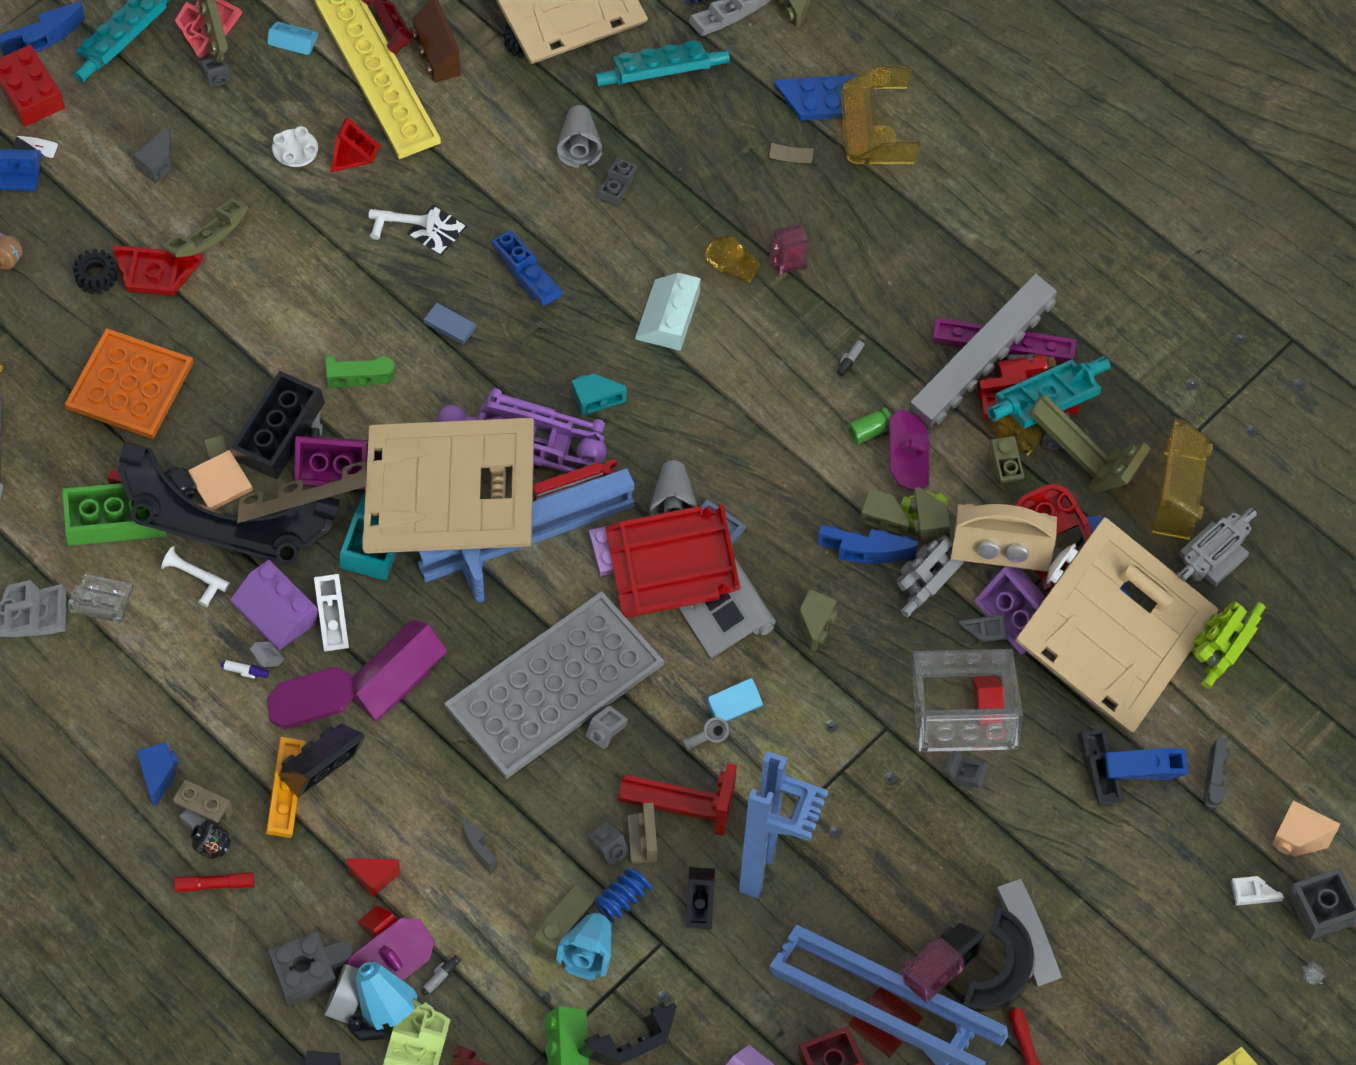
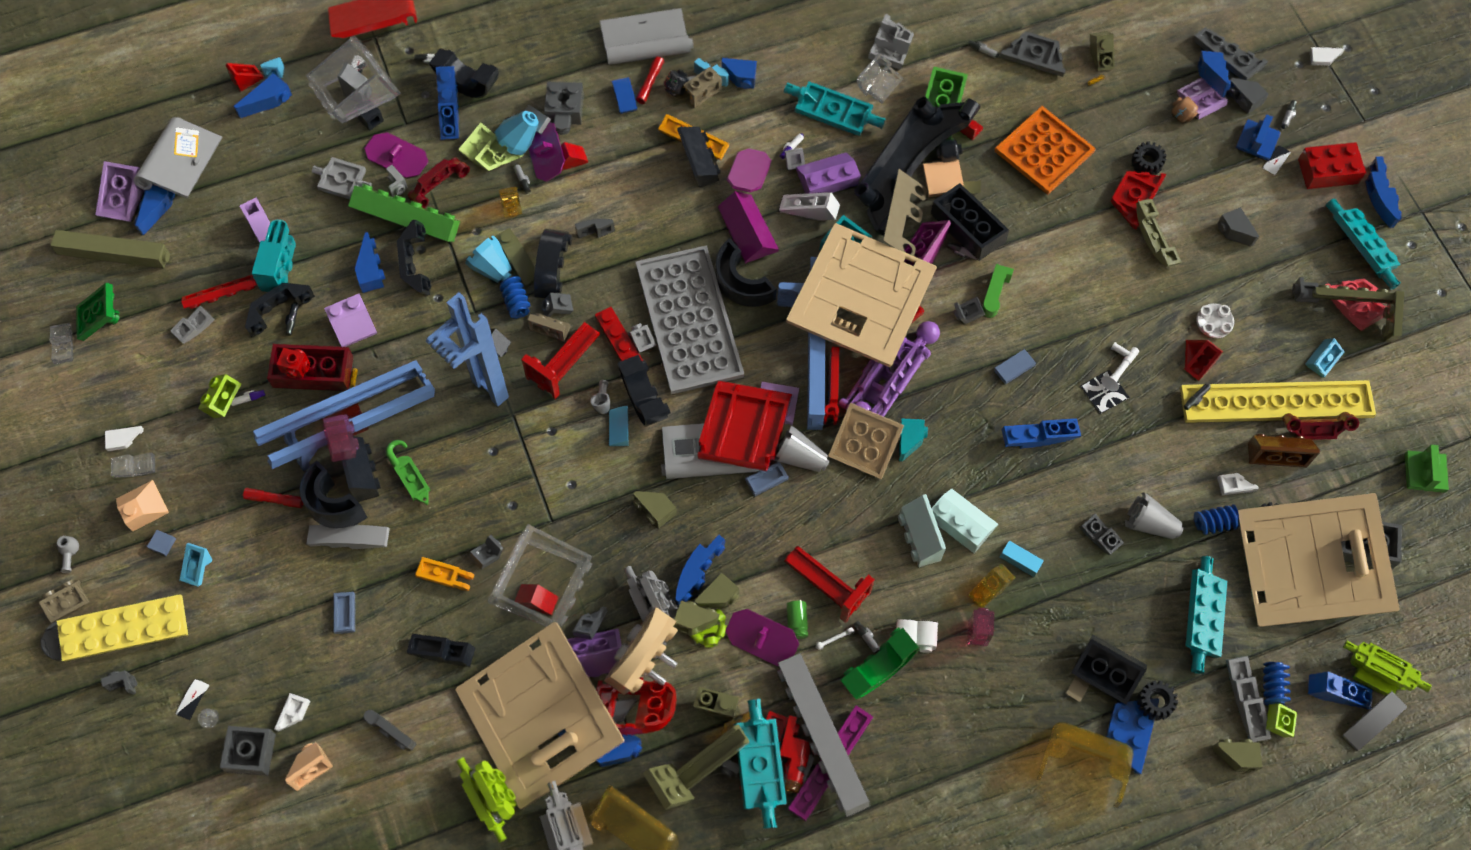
camera: 115 degrees right, 5 degrees up
white piece [161,546,230,607] -> none
red slope [347,858,401,897] -> none
white dish [1046,543,1078,584] -> none
blue slope [1105,748,1188,780] -> none
none -> sticker [176,679,209,720]
none -> sand blue tile [333,592,355,634]
none -> bright green plate [386,440,431,505]
none -> light orange hinge [415,557,474,591]
none -> clear yellow slope [499,186,522,217]
none -> black brick [534,228,572,298]
none -> red plate [595,307,643,361]
none -> light grey door [600,8,693,65]
none -> blue slope [612,77,637,114]
none -> black brick [617,355,671,427]
none -> medium azure slope [694,58,729,86]
none -> black brick [716,238,777,307]
none -> teal plate [784,81,886,136]
none -> red bracket [784,546,875,623]
none -> white hinge [816,627,854,650]
none -> tan plate [828,403,904,479]
none -> green brick [841,627,919,700]
none -> white brick [896,620,938,653]
none -> light aqua slope [898,494,946,567]
none -> dark grey bracket [954,297,985,325]
none -> medium azure slope [1000,541,1044,577]
none -> black slope [1071,634,1147,704]
none -> black tyre [1137,680,1178,721]
none -> piece [1183,384,1211,410]
none -> blue piece [1194,504,1239,535]
none -> white tile [1217,473,1259,496]

